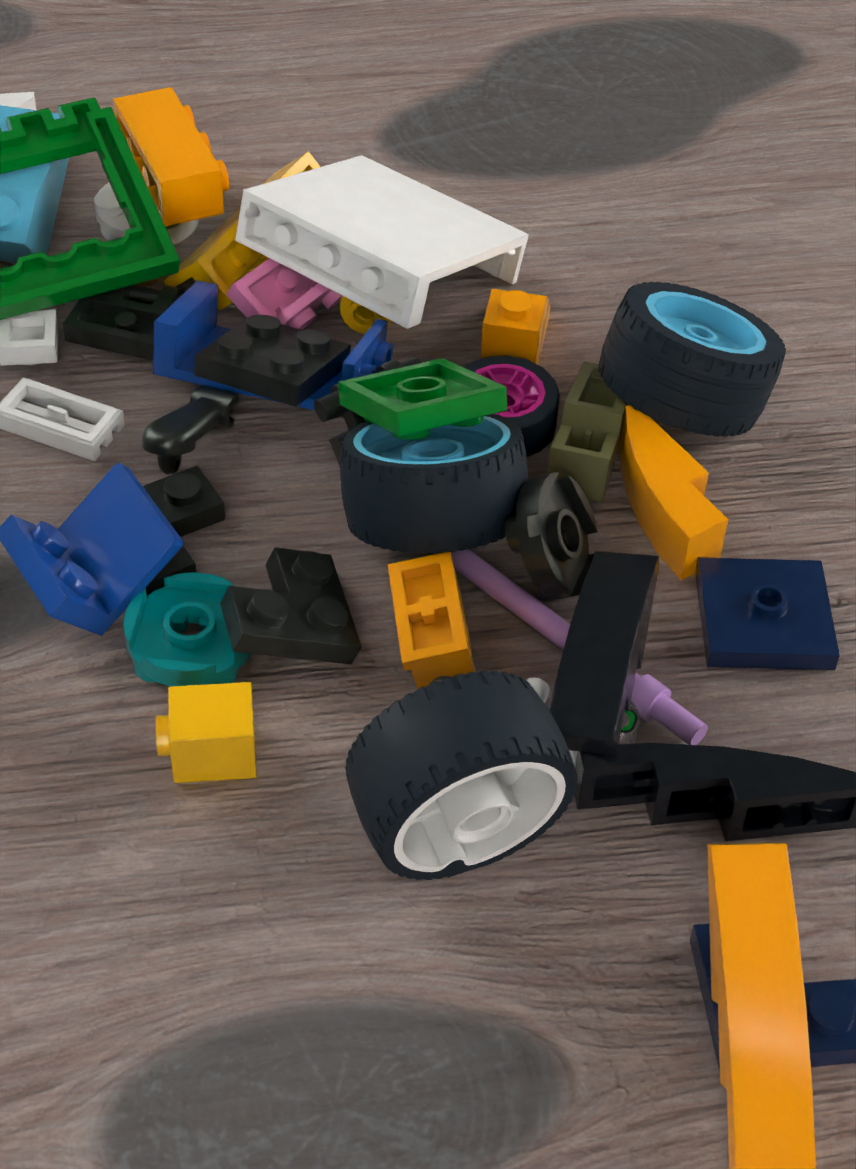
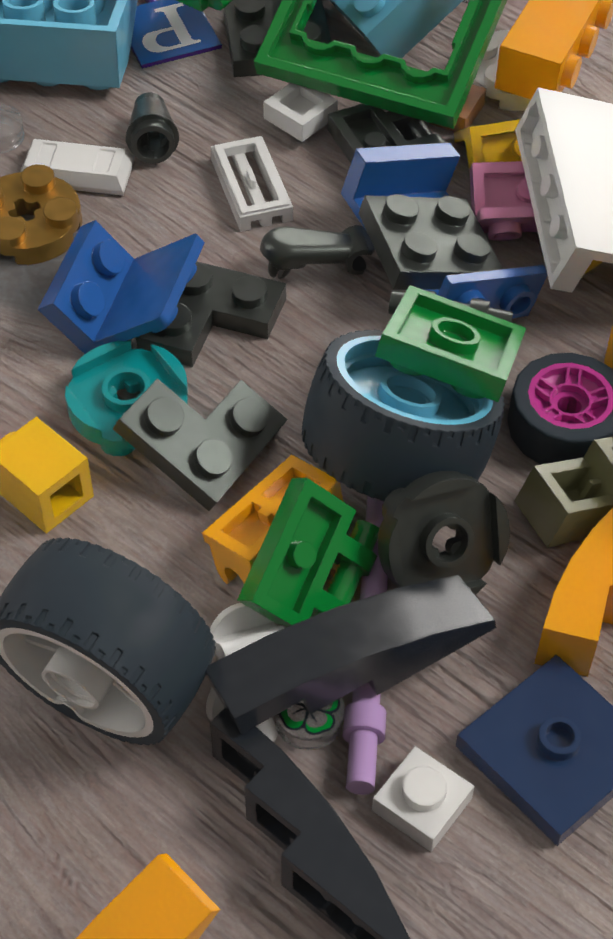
camera: 50 degrees right, 5 degrees up
none -> green plate [237,478,380,628]
none -> white plate [372,746,475,852]

